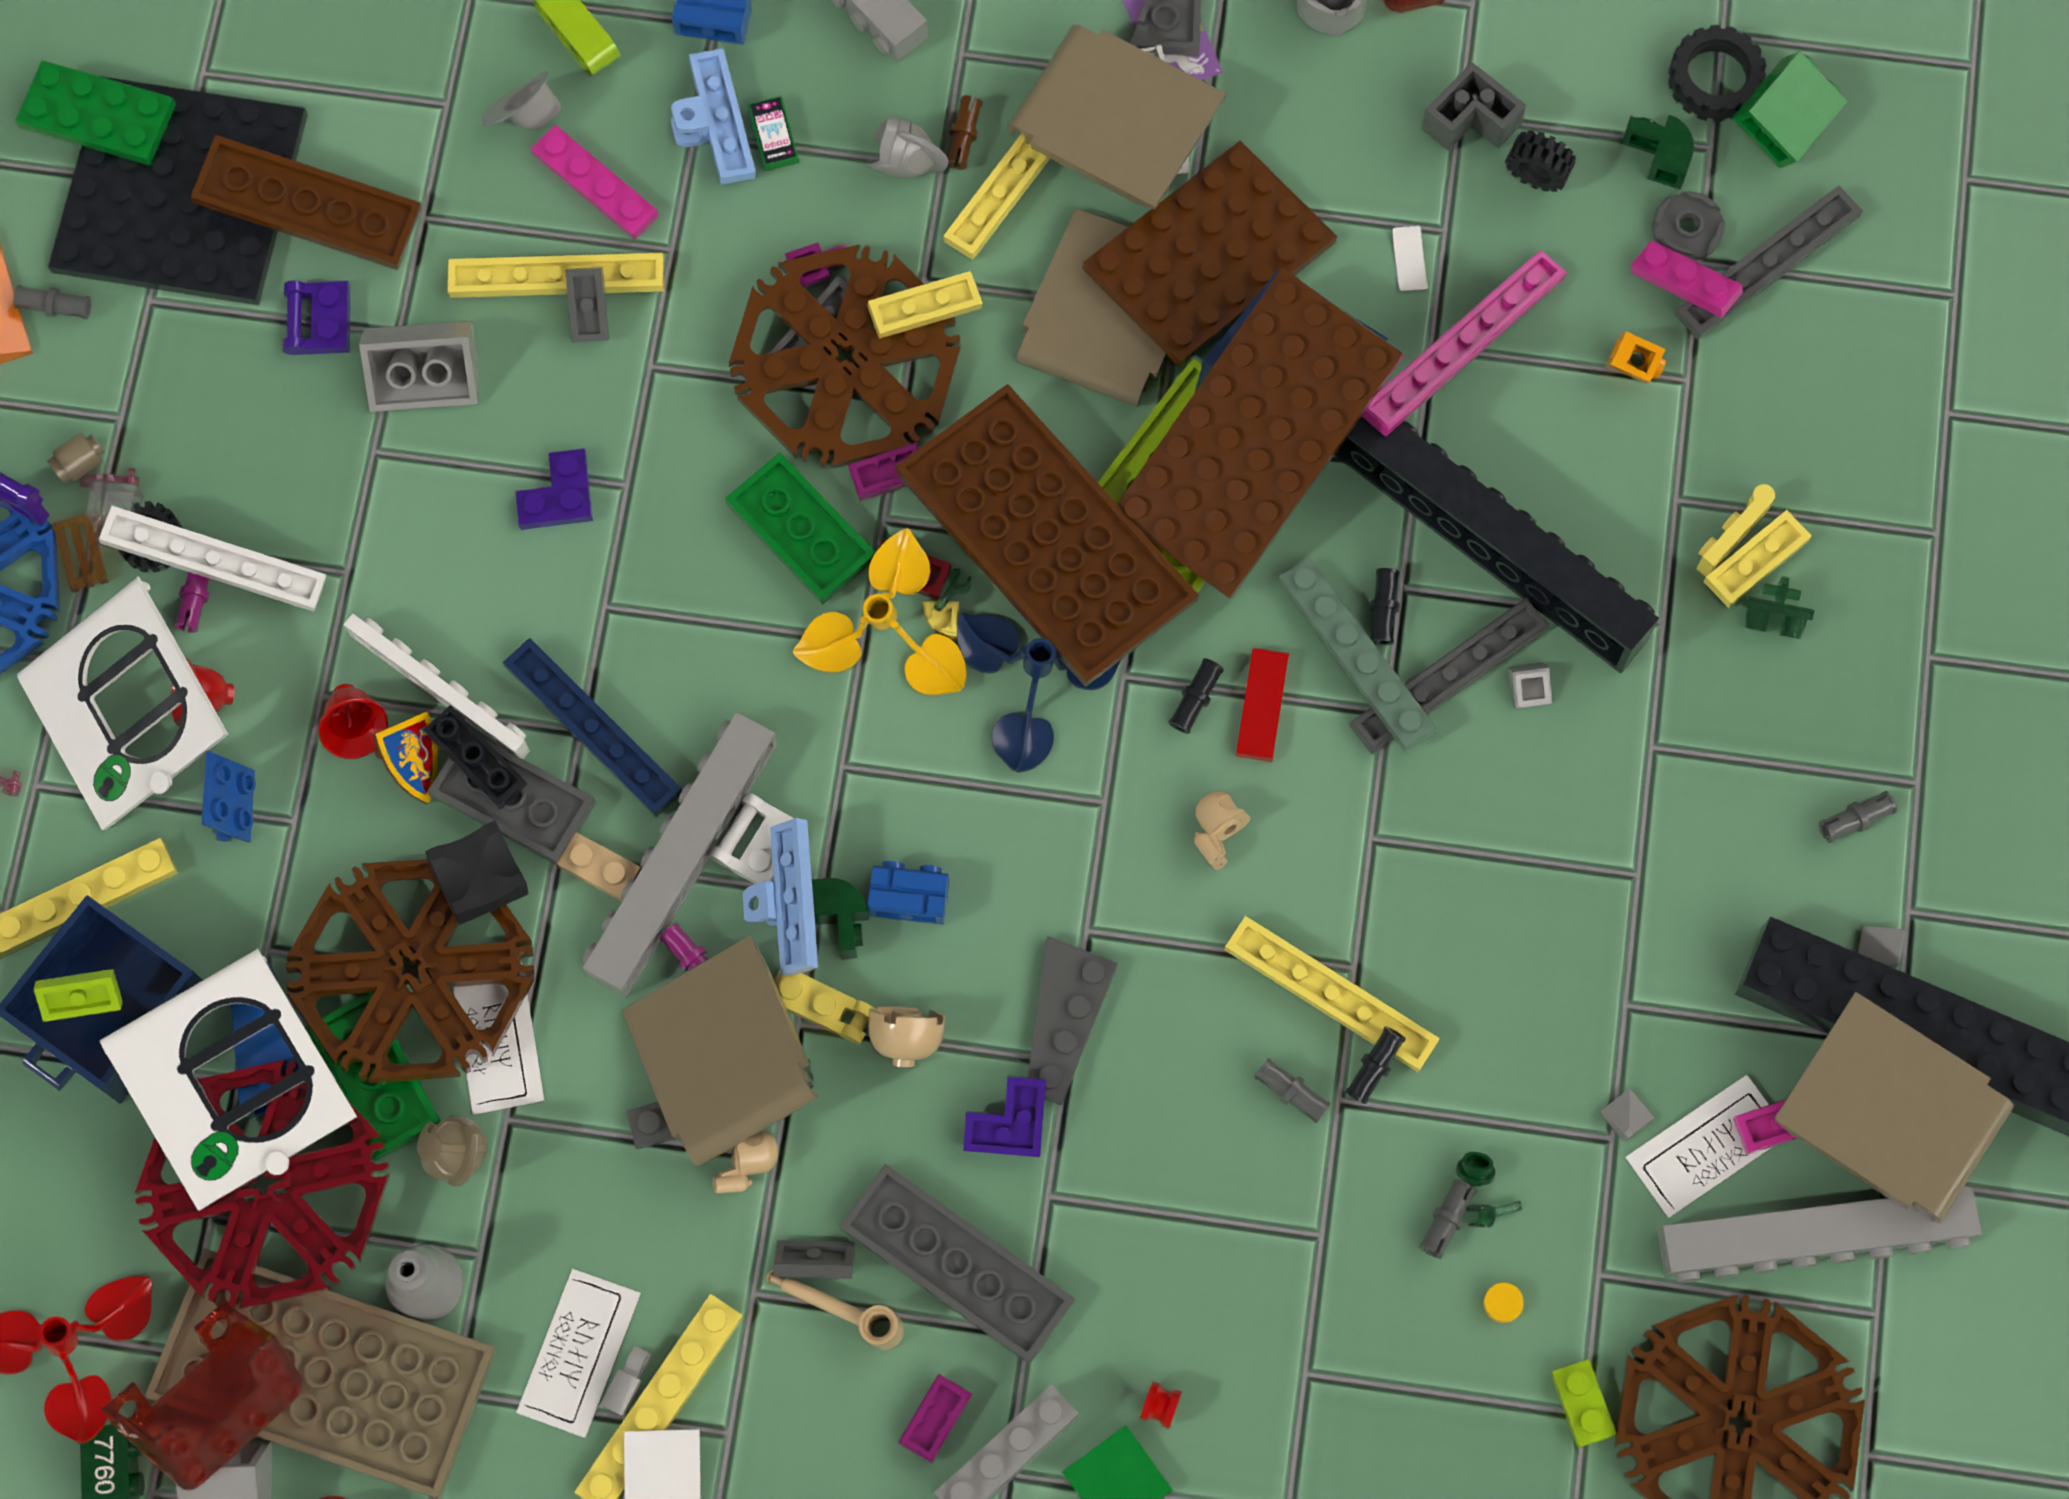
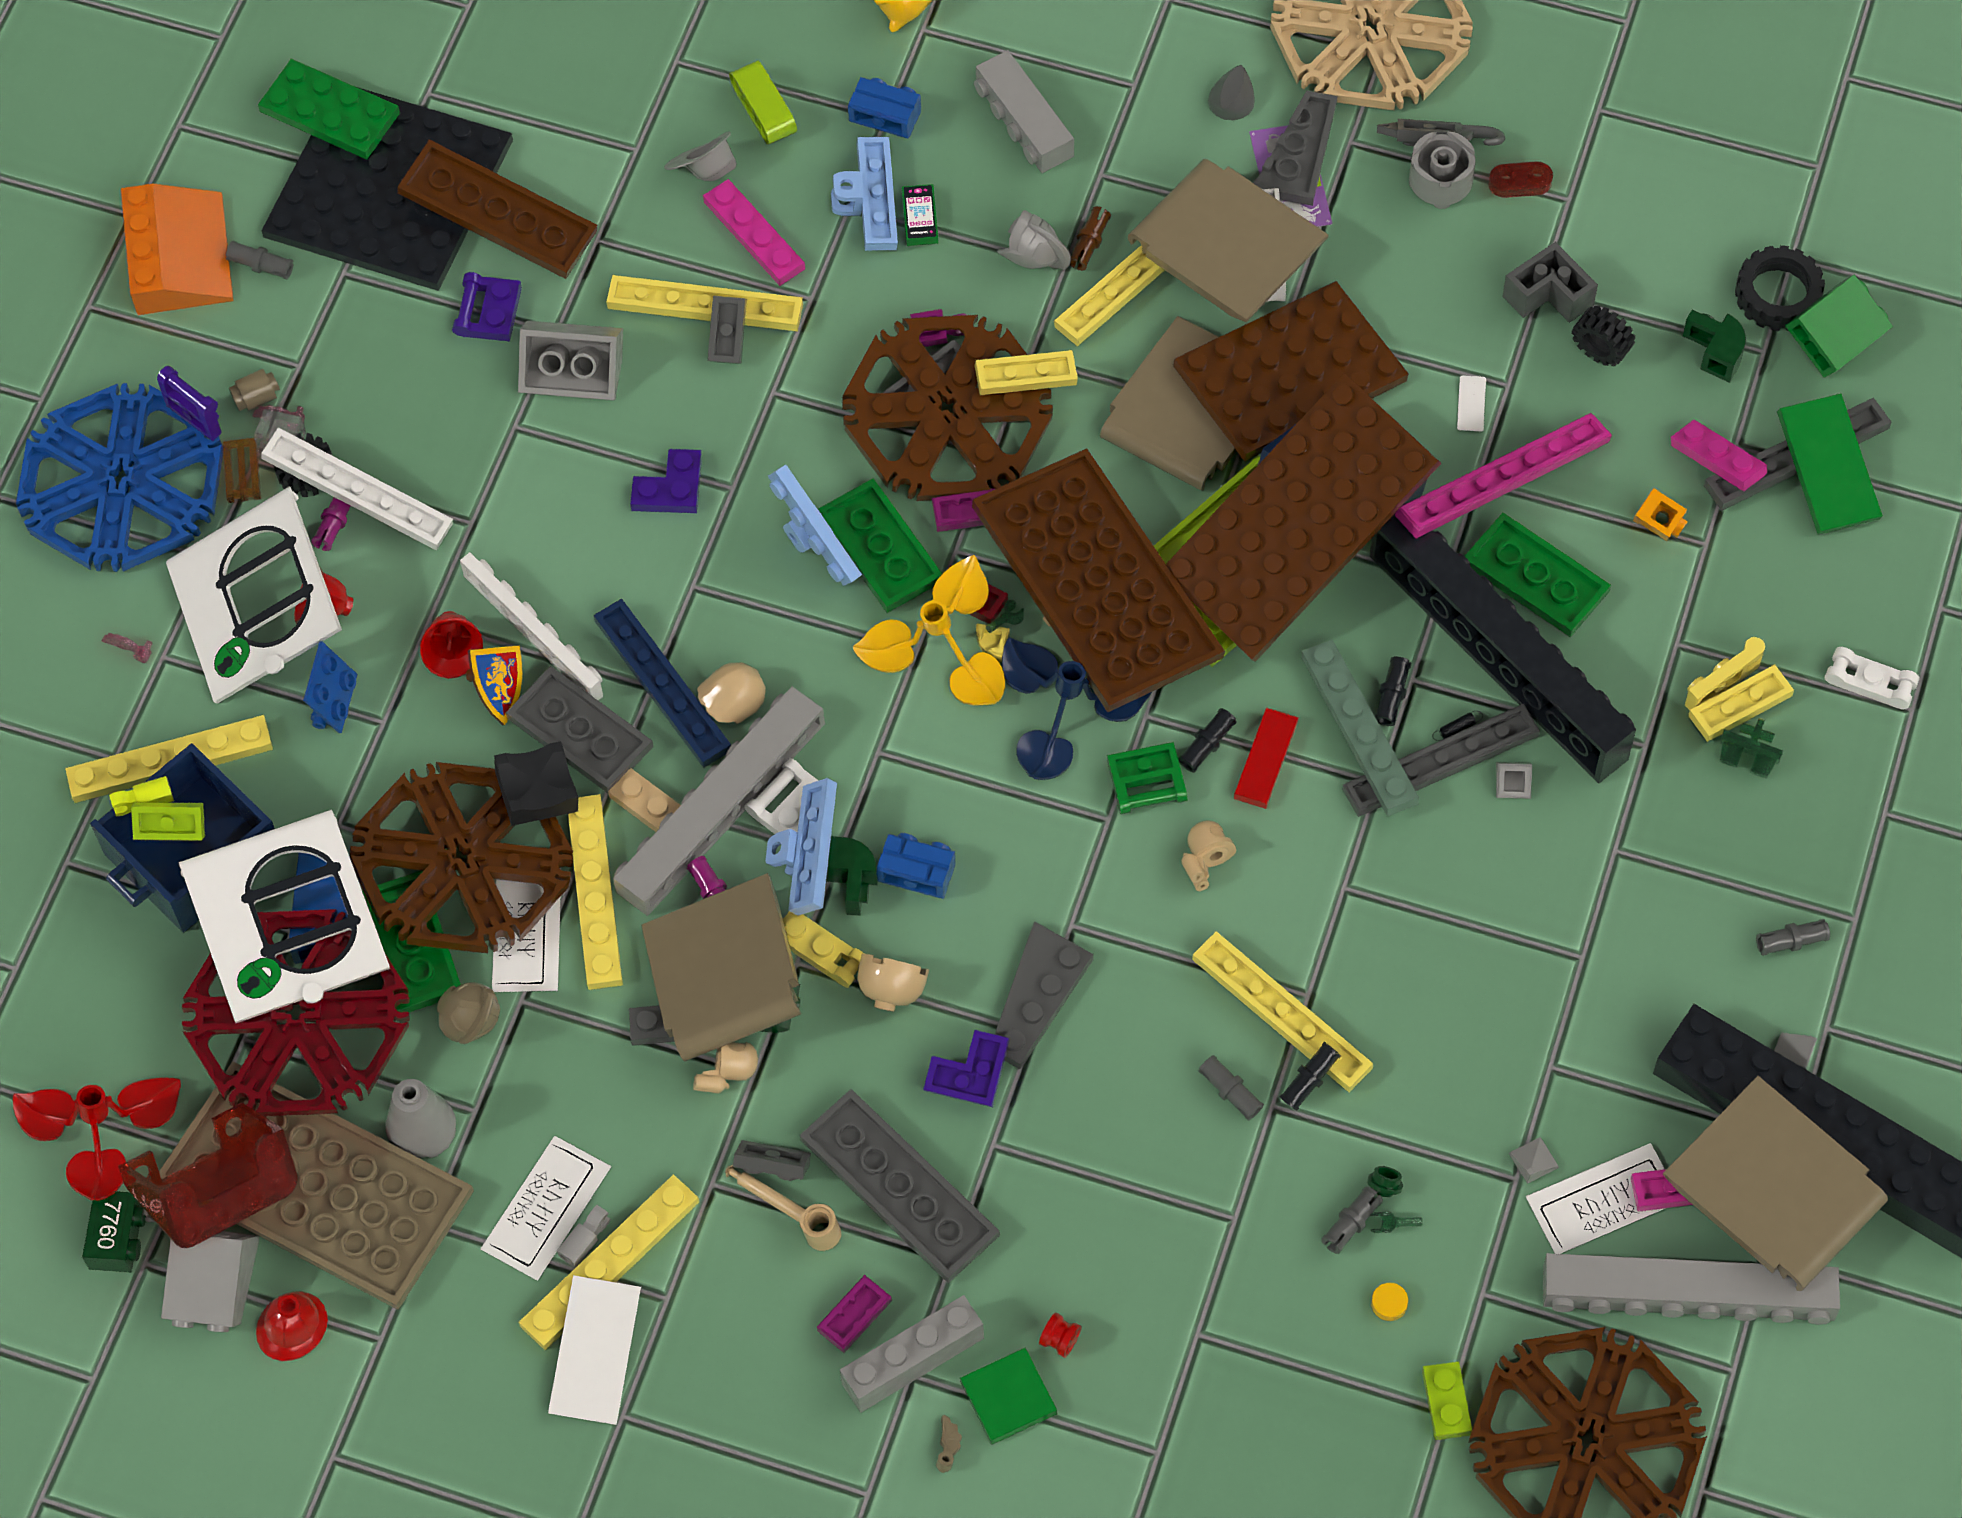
camera: 10 degrees right, 10 degrees down
black tile [423,705,528,810] -> none
dark grey tile [1652,191,1725,261] -> none
none -> neon yellow bar [109,776,174,816]
none -> light yellow plate [568,794,623,990]
none -> tan hair [697,662,766,724]
none -> light blue plate [768,465,862,586]
none -> green plate [1107,742,1188,815]
none -> black piece [1432,711,1483,741]
none -> green plate [1465,512,1611,637]
none -> green tile [1777,393,1883,535]
none -> white plate [1825,647,1920,709]

